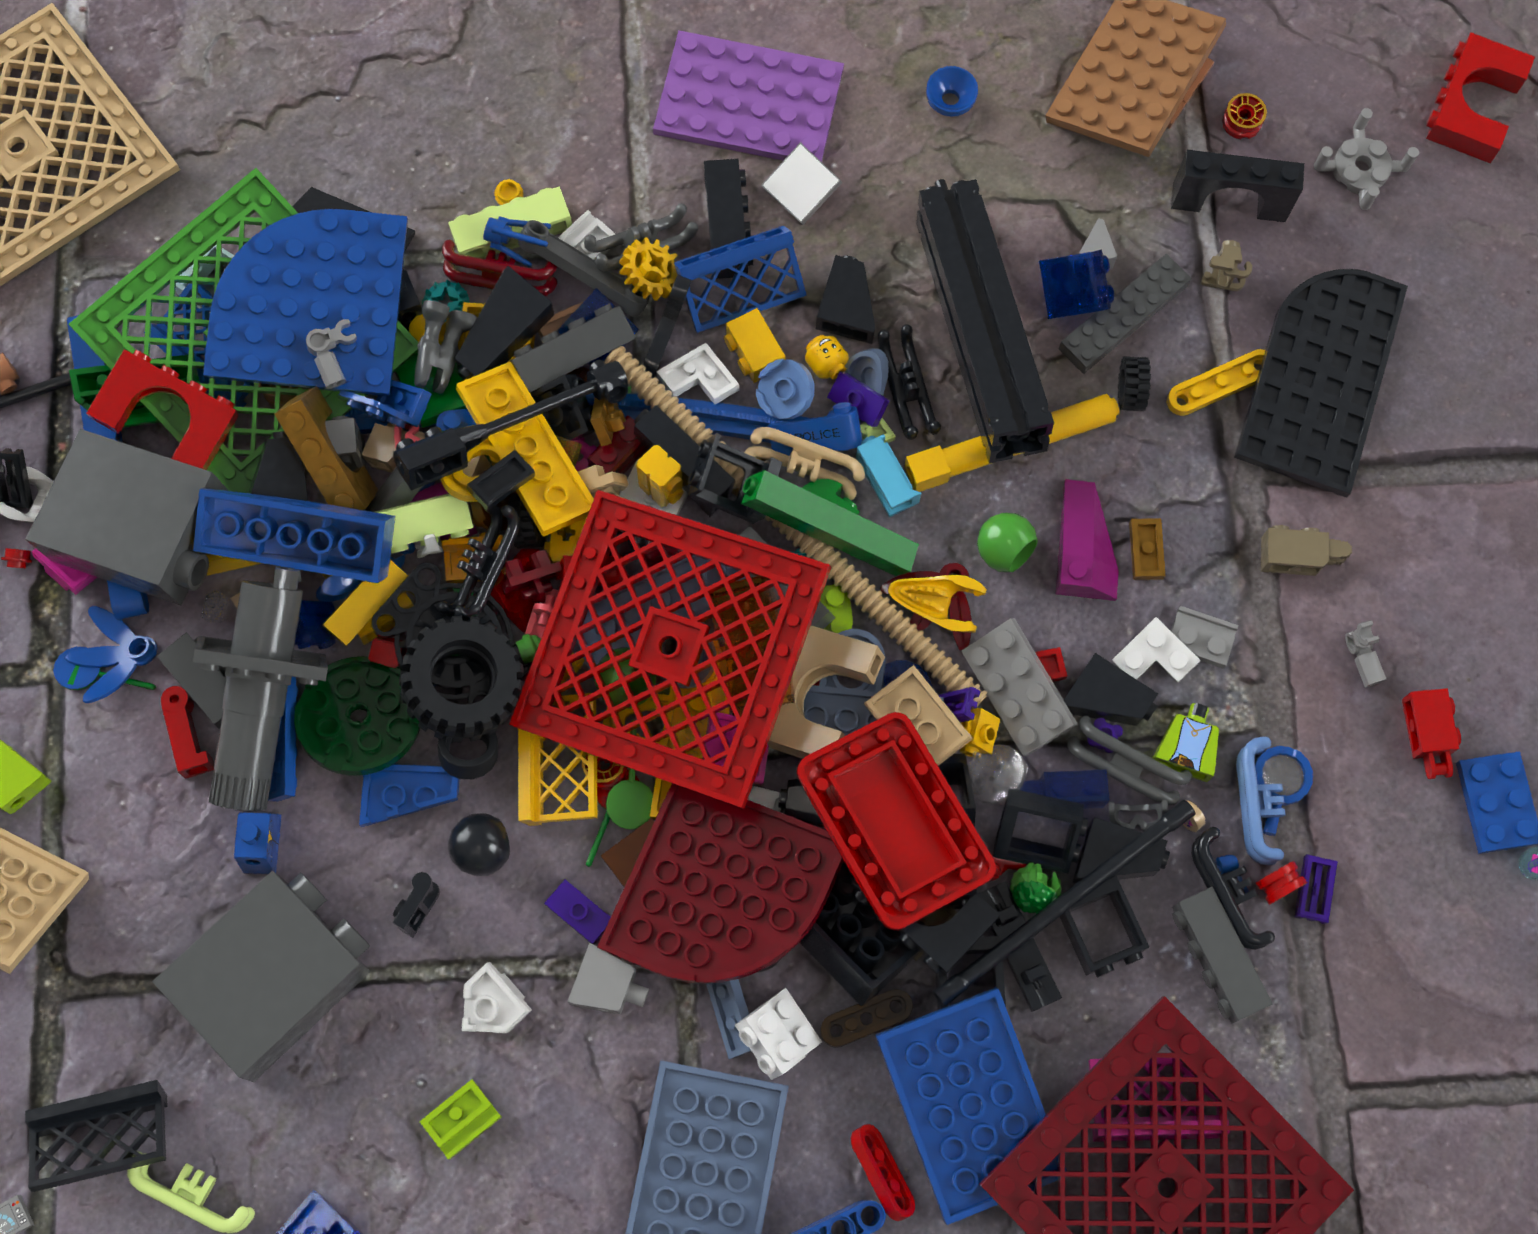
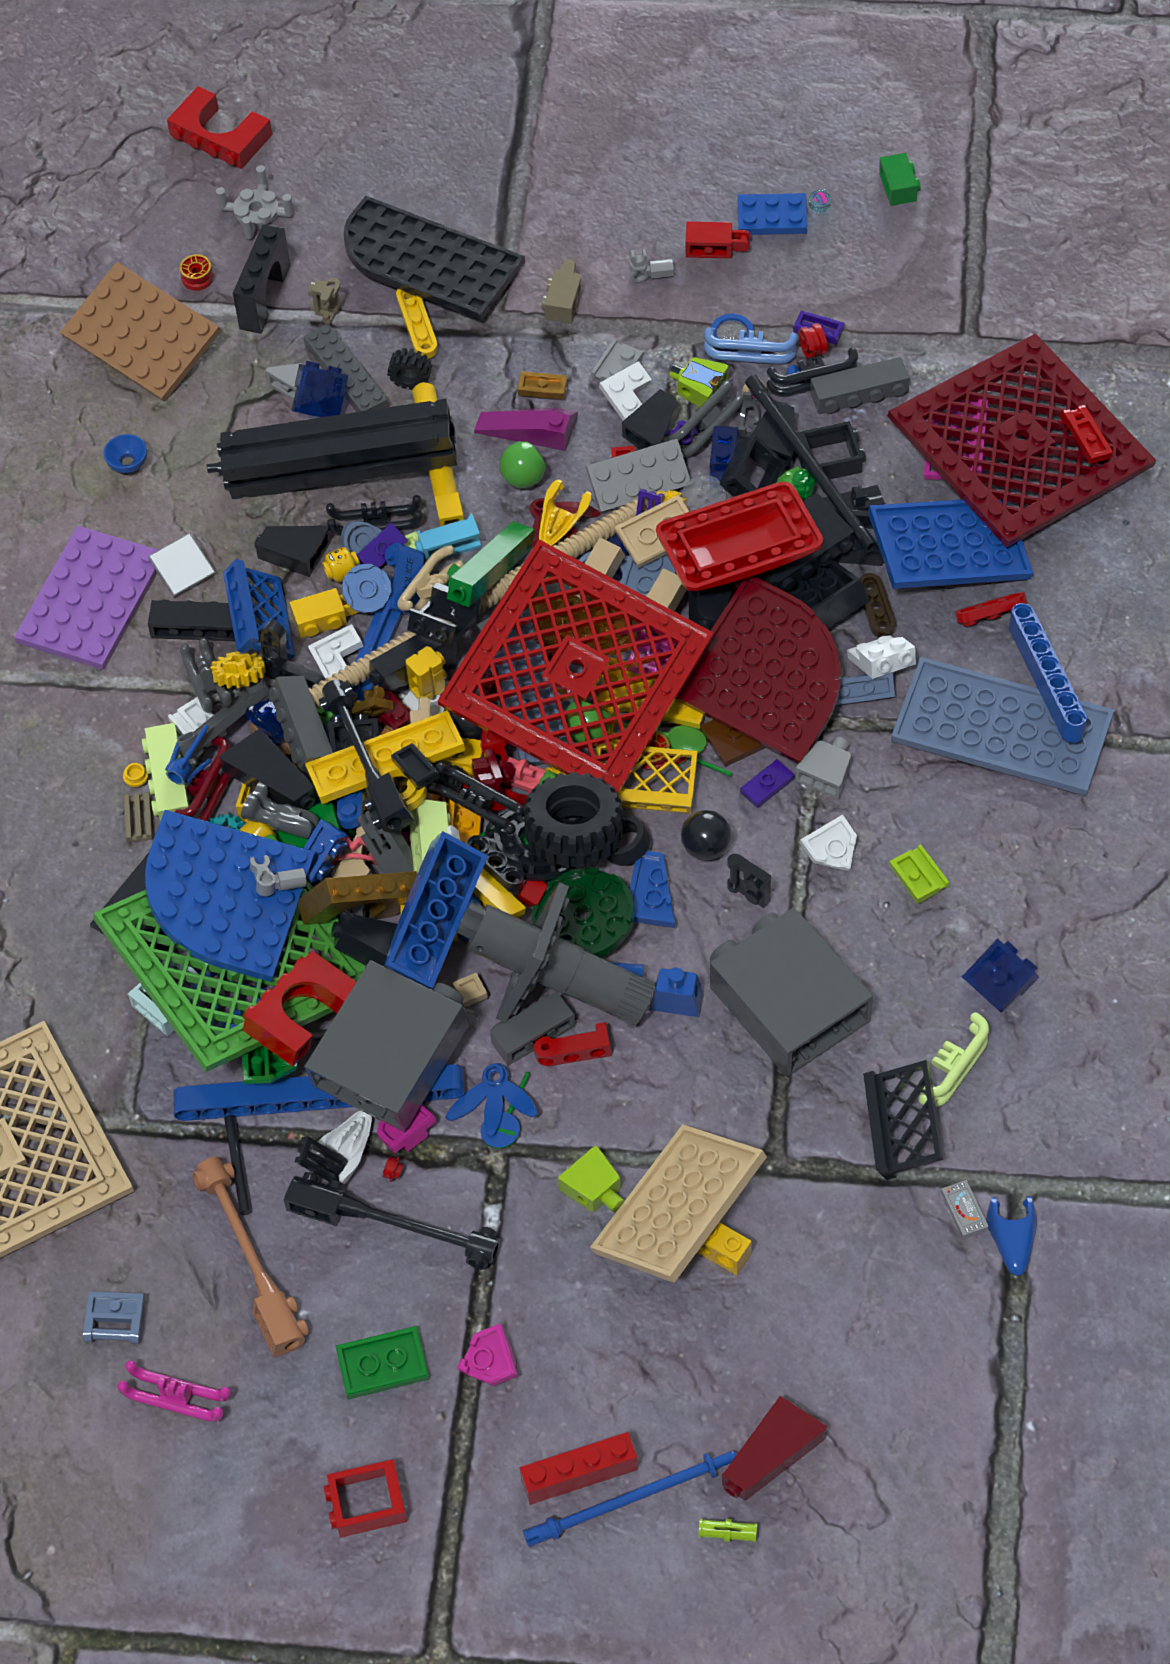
camera: 75 degrees left, 15 degrees down
none -> dark tan tile [124,792,153,842]

